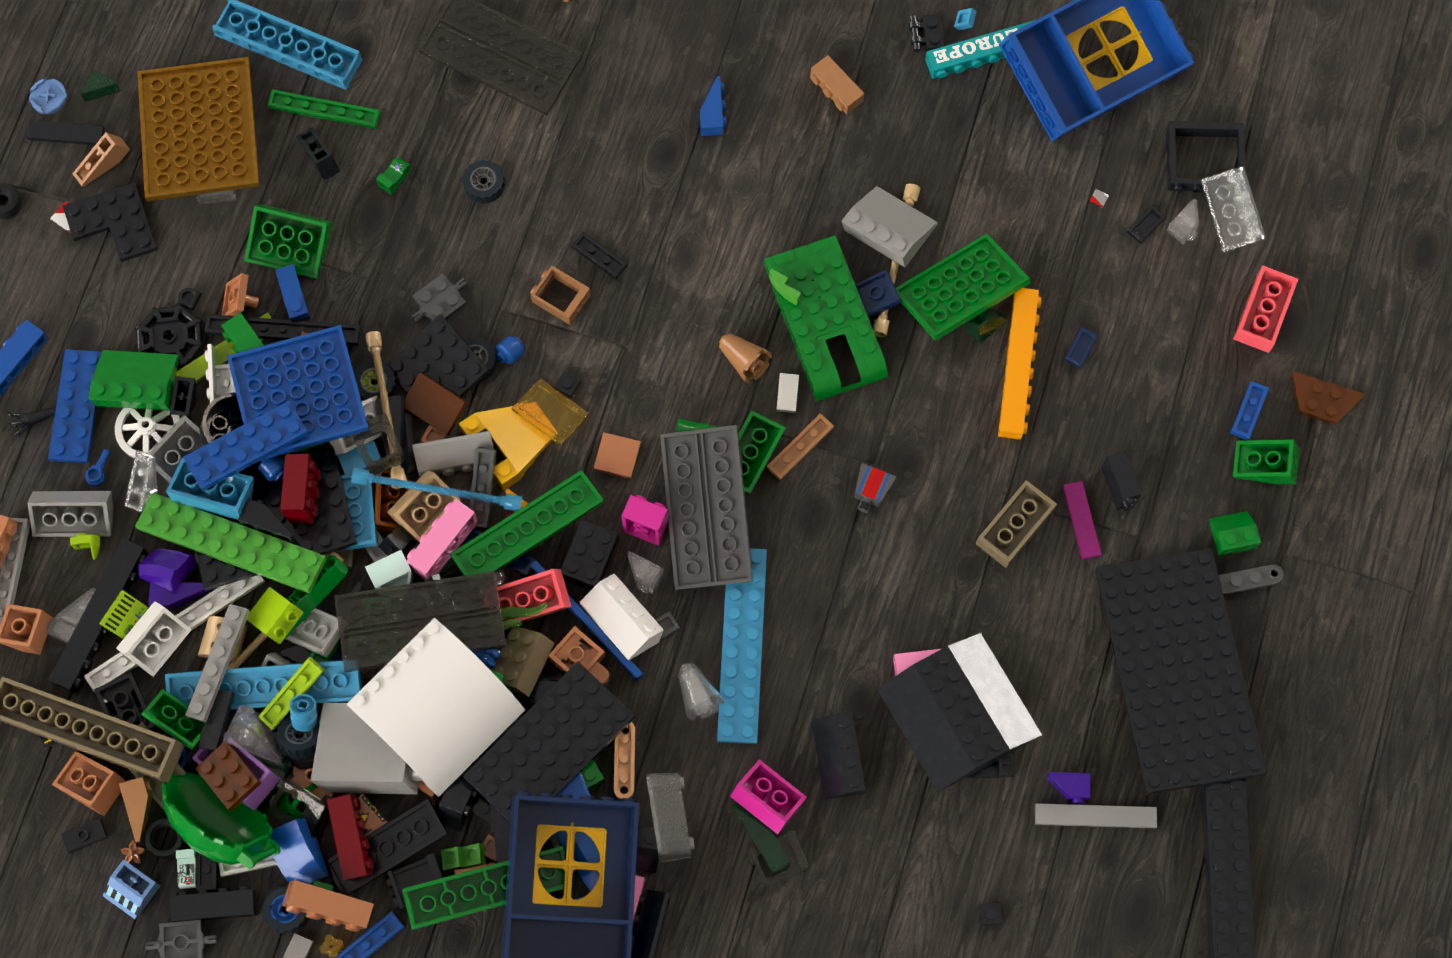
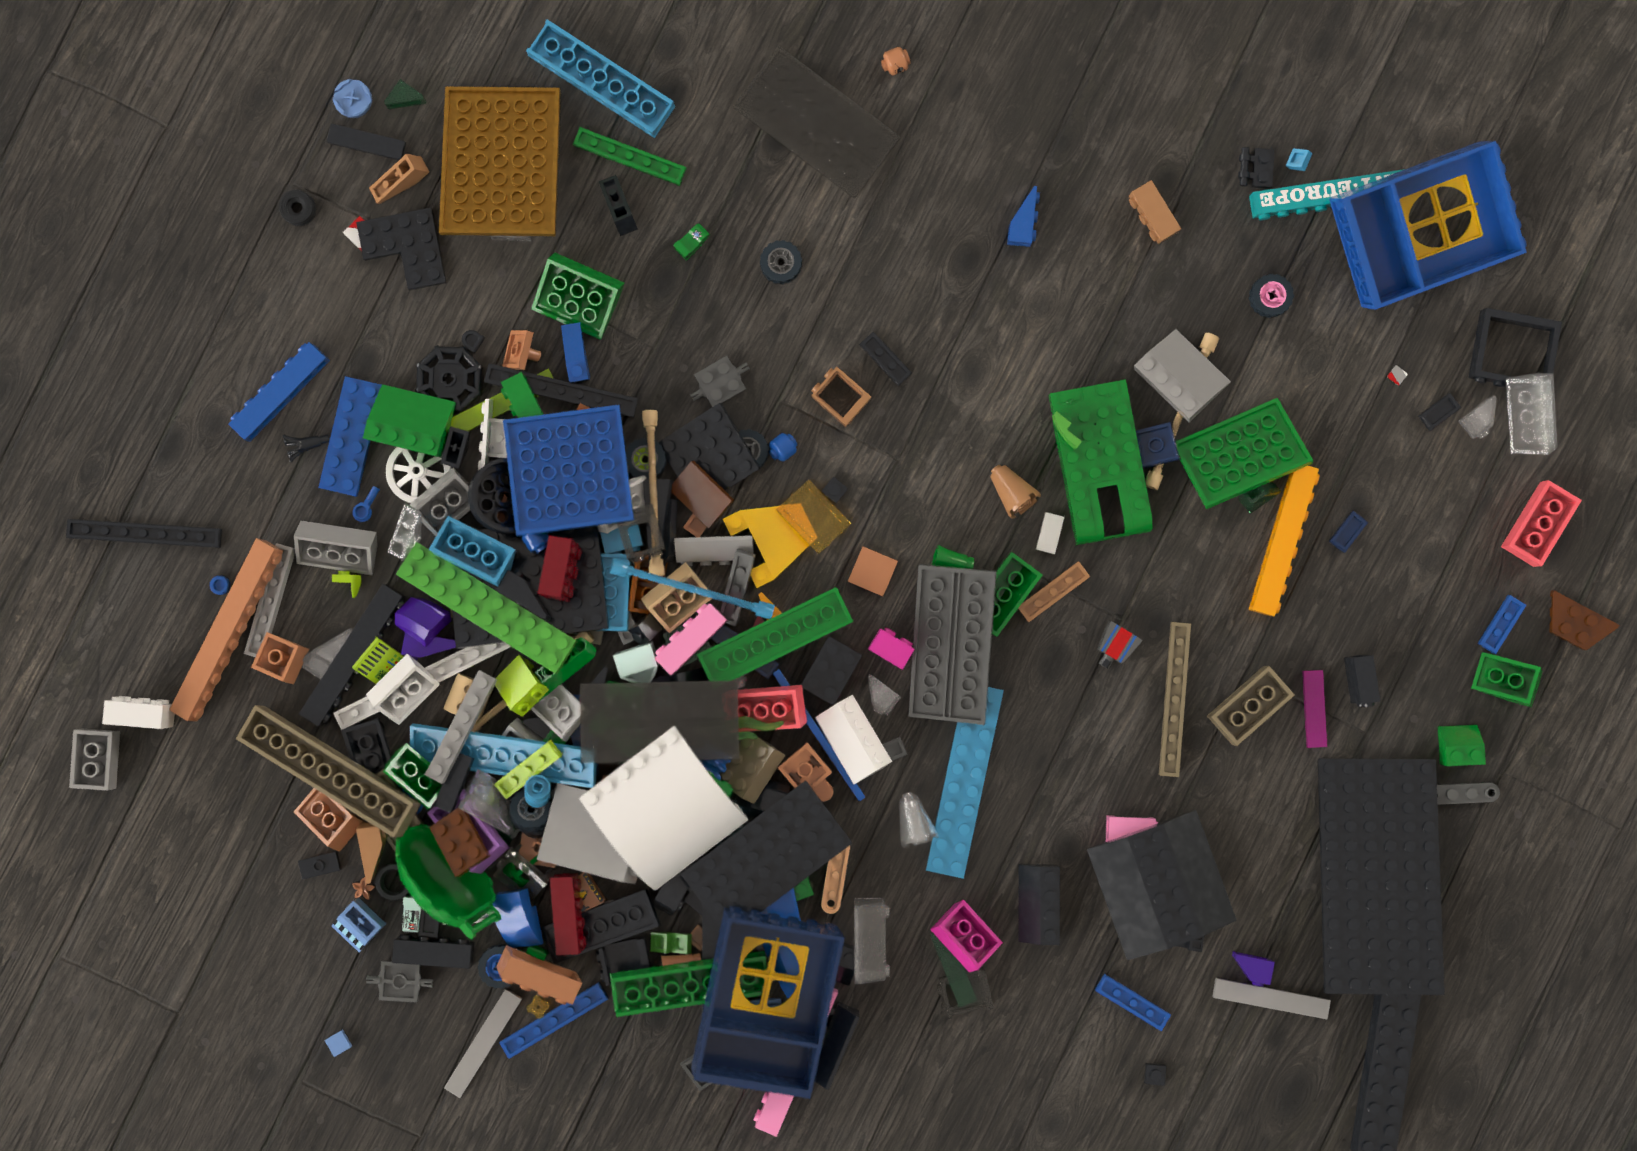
camera: 10 degrees right, 15 degrees up
blue plate [183,400,308,492] -> none
none -> blue tile [1095,973,1171,1032]
none -> dark tan plate [1159,622,1191,777]
none -> black wheel [1249,274,1294,318]

